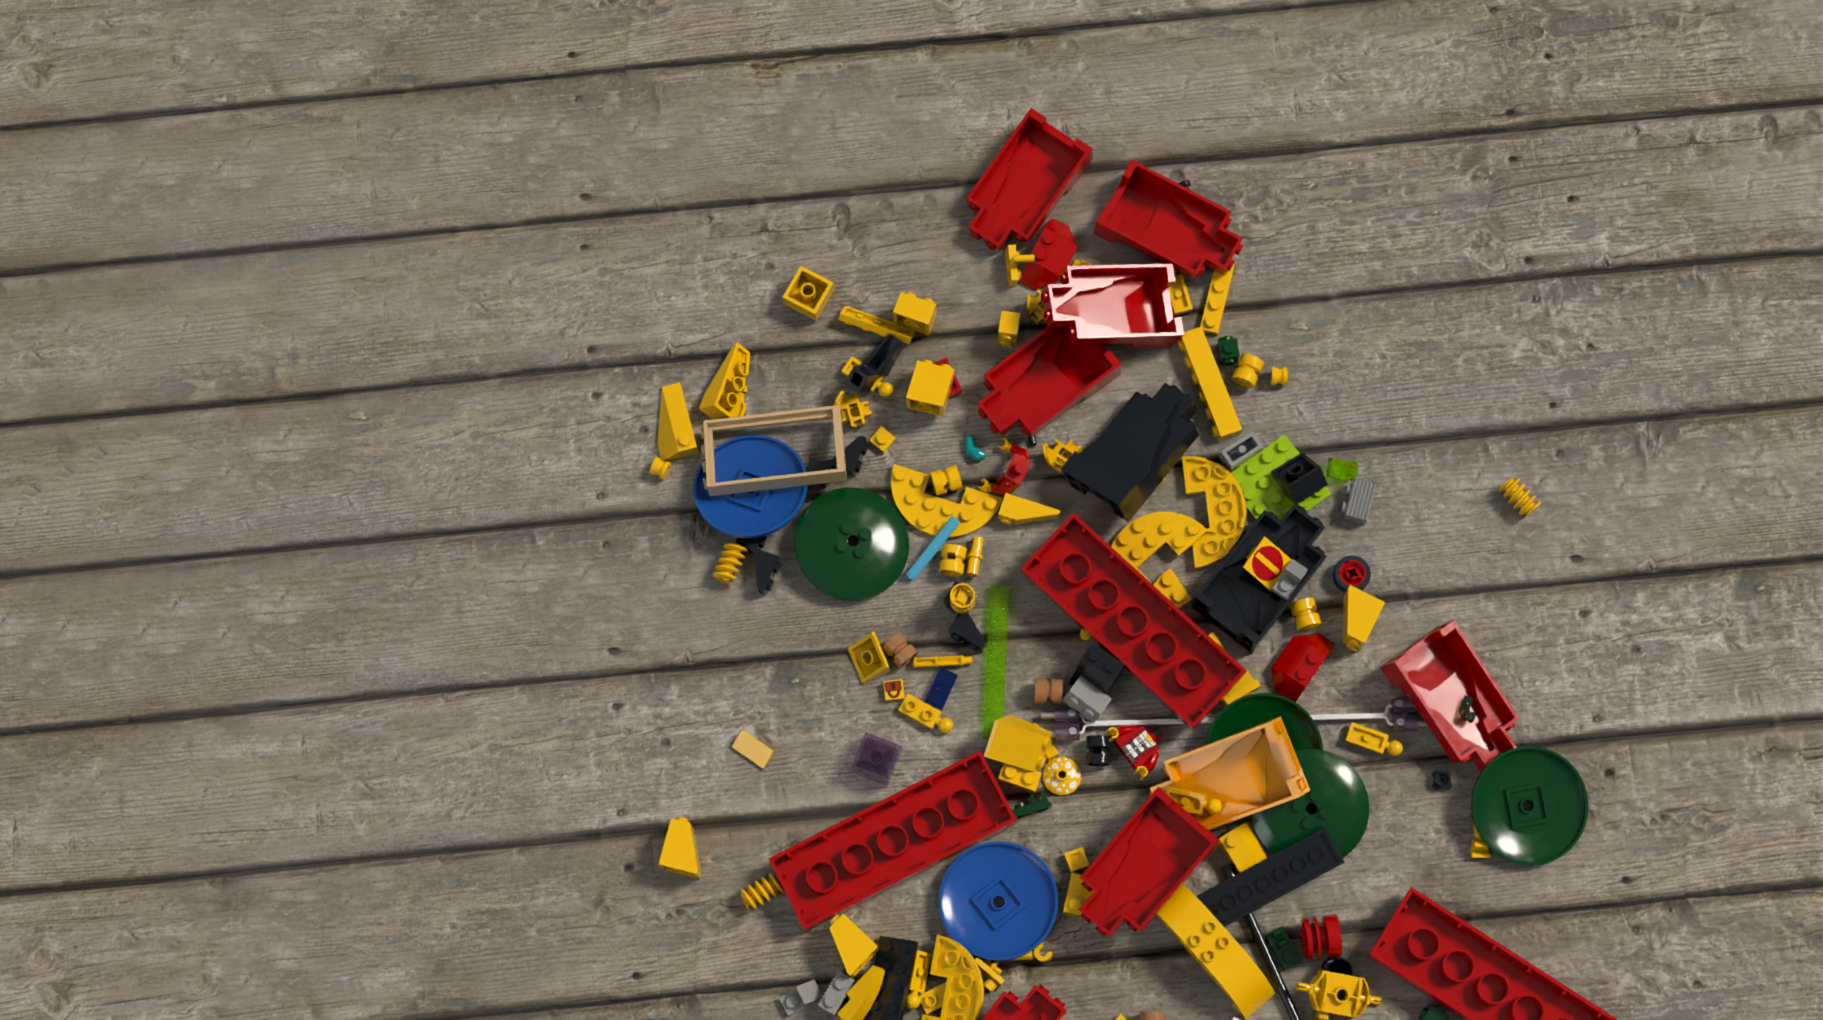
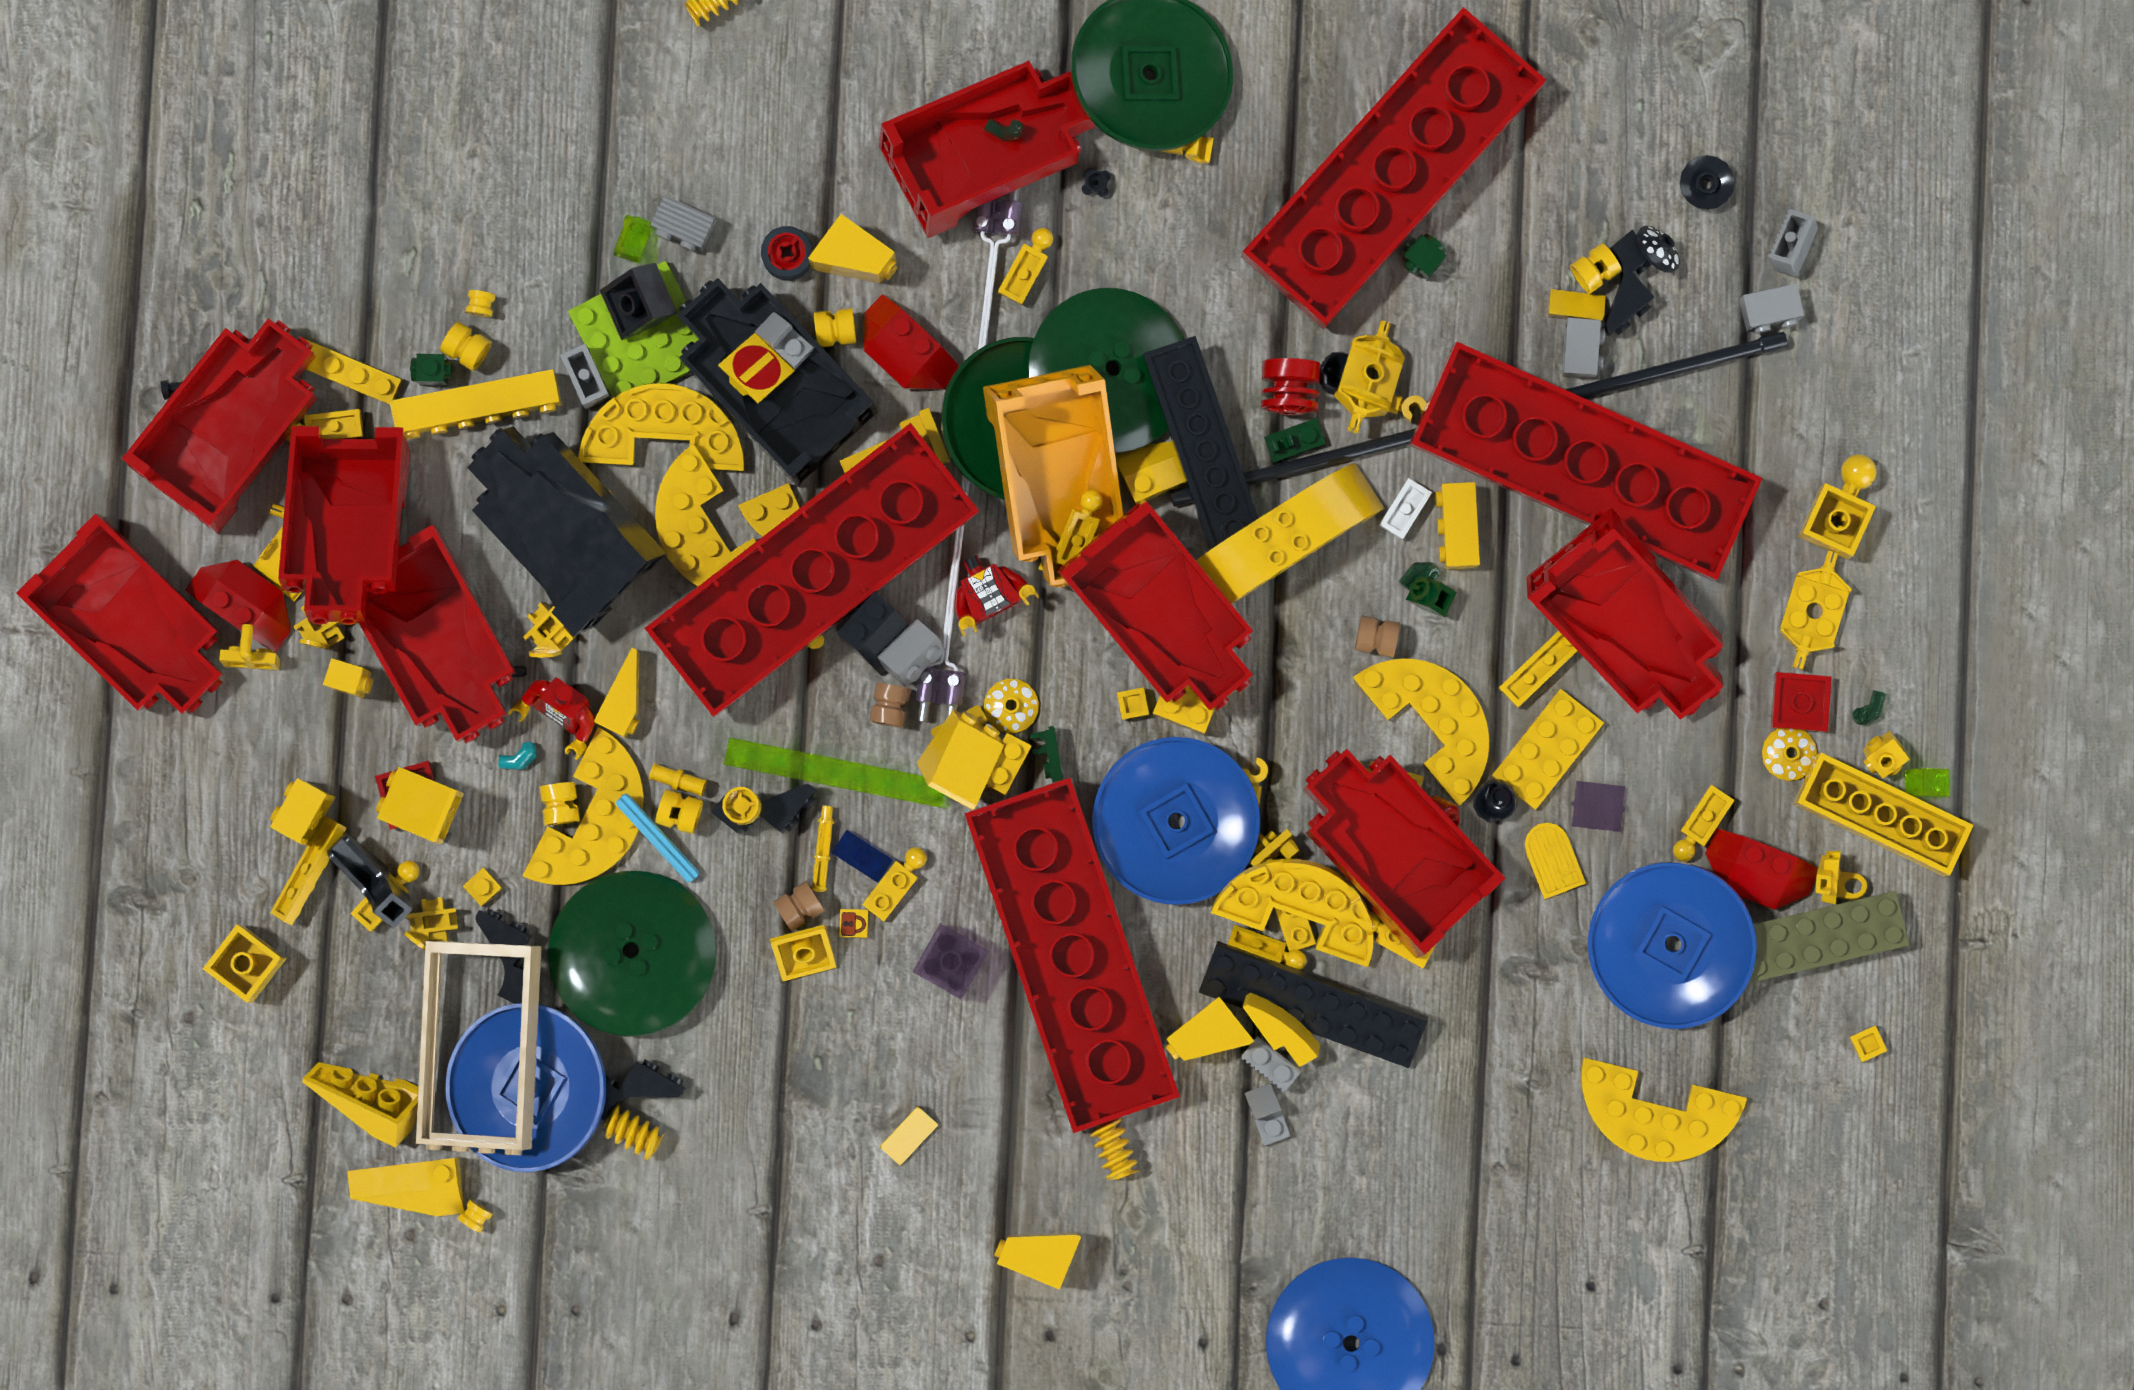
camera: 85 degrees left, 10 degrees up
black wheel [1086,735,1112,767] -> none

